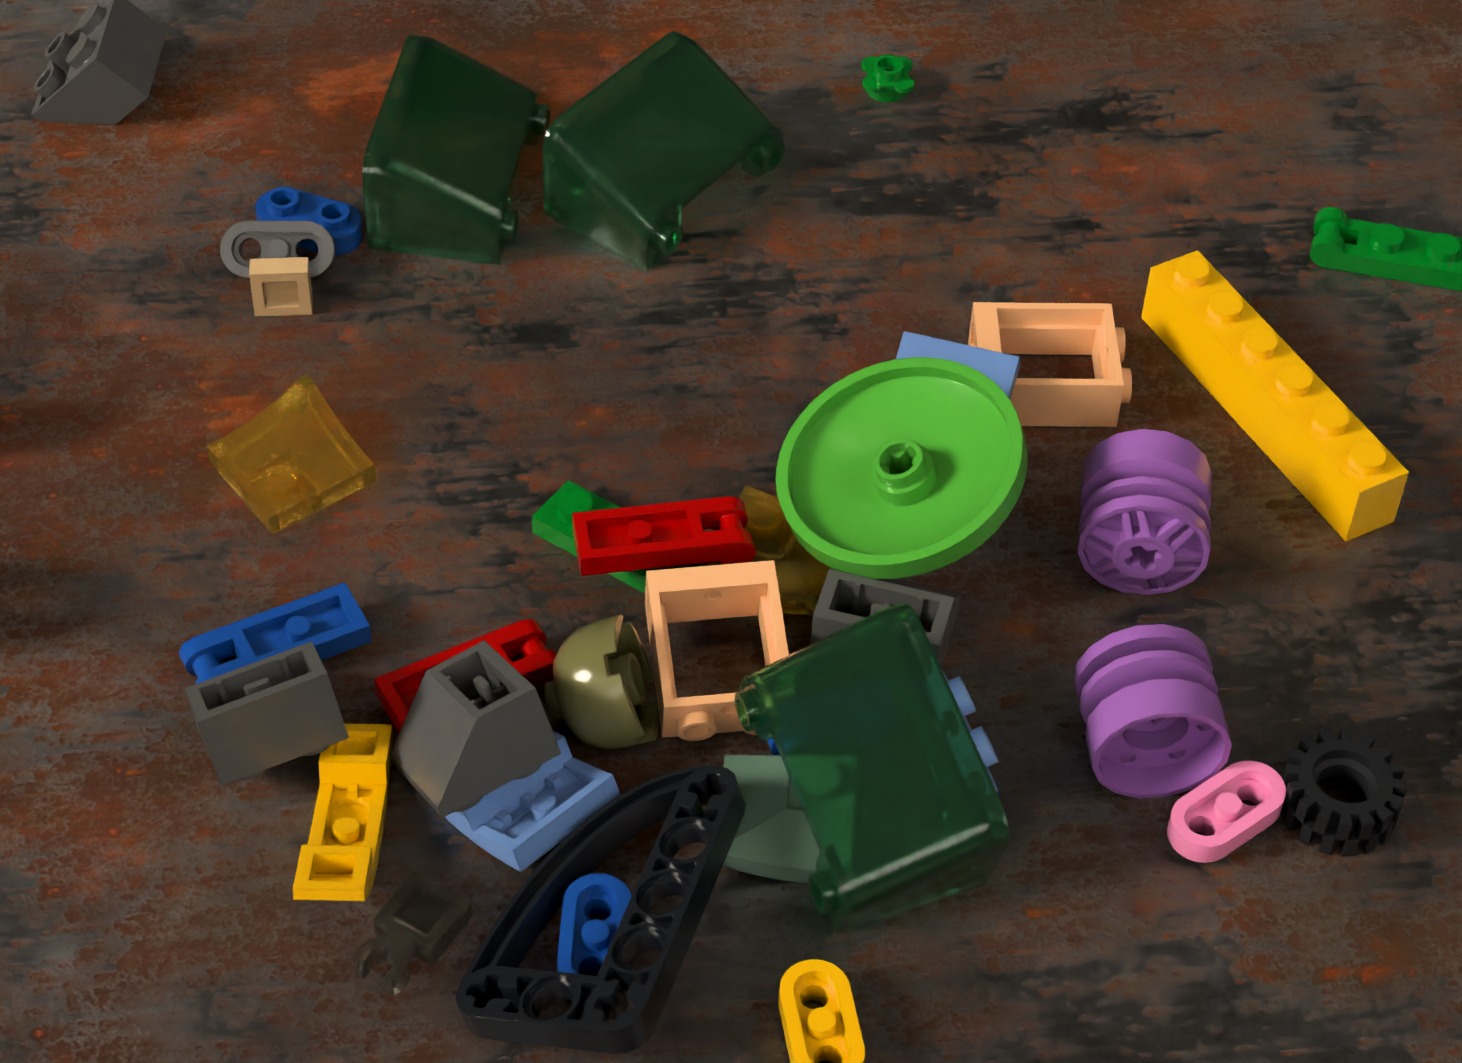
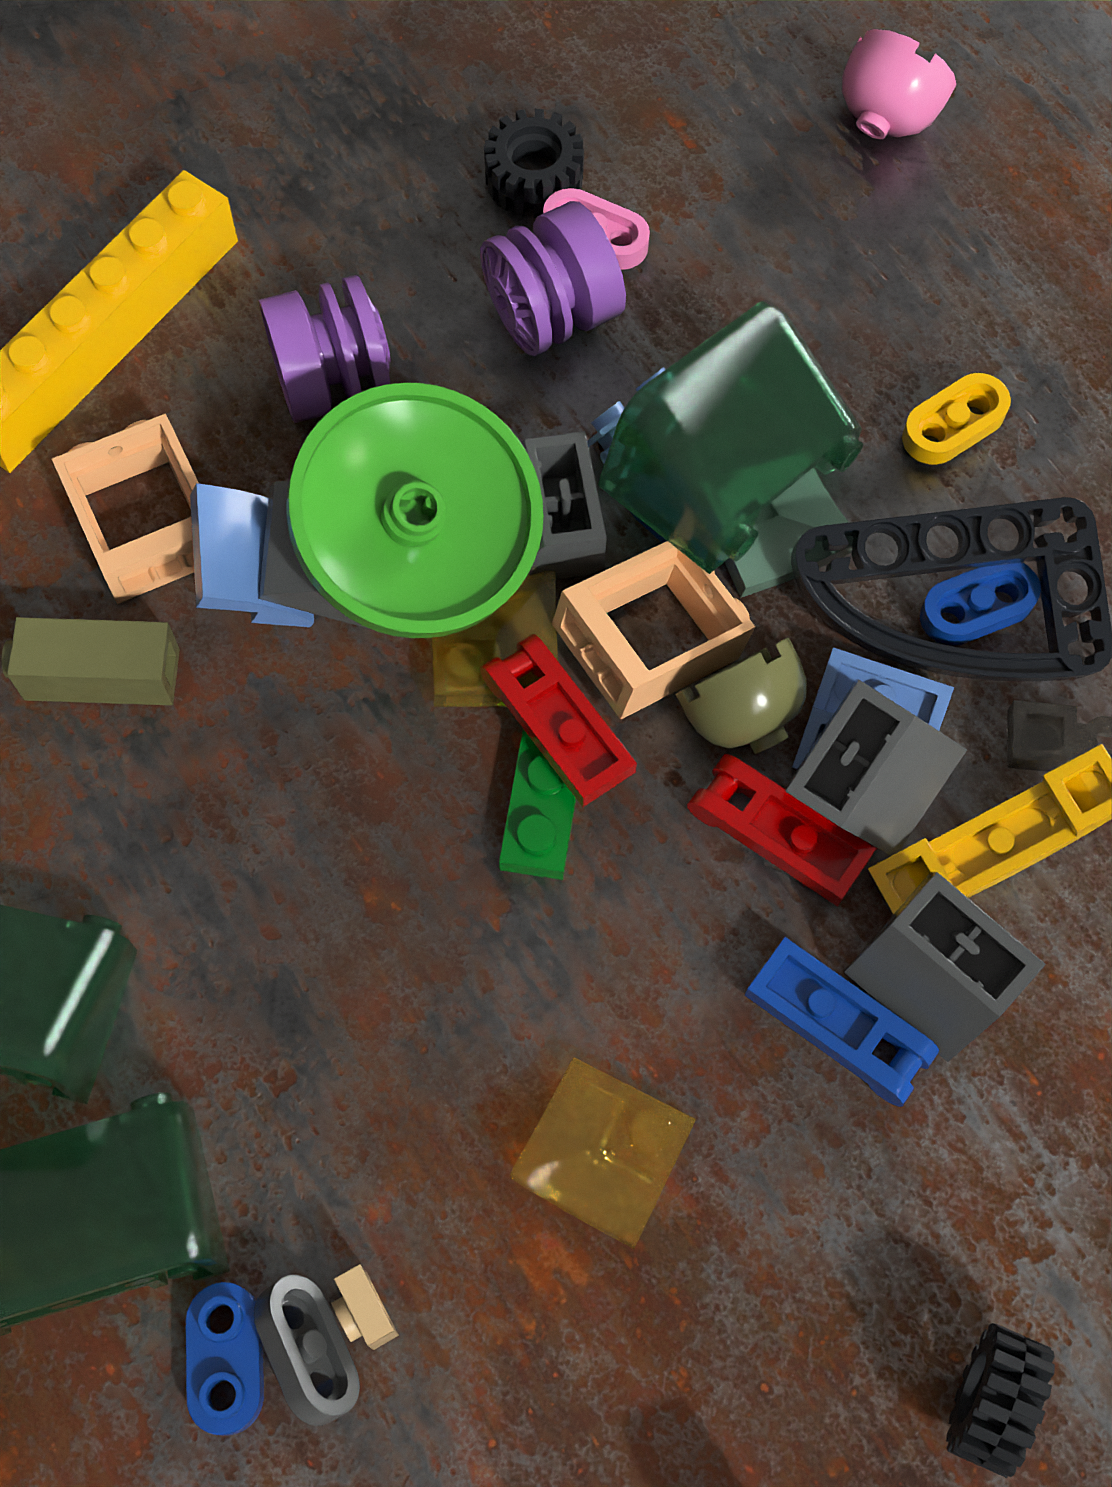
camera: 115 degrees left, 20 degrees up
none -> olive brick [2,617,180,705]

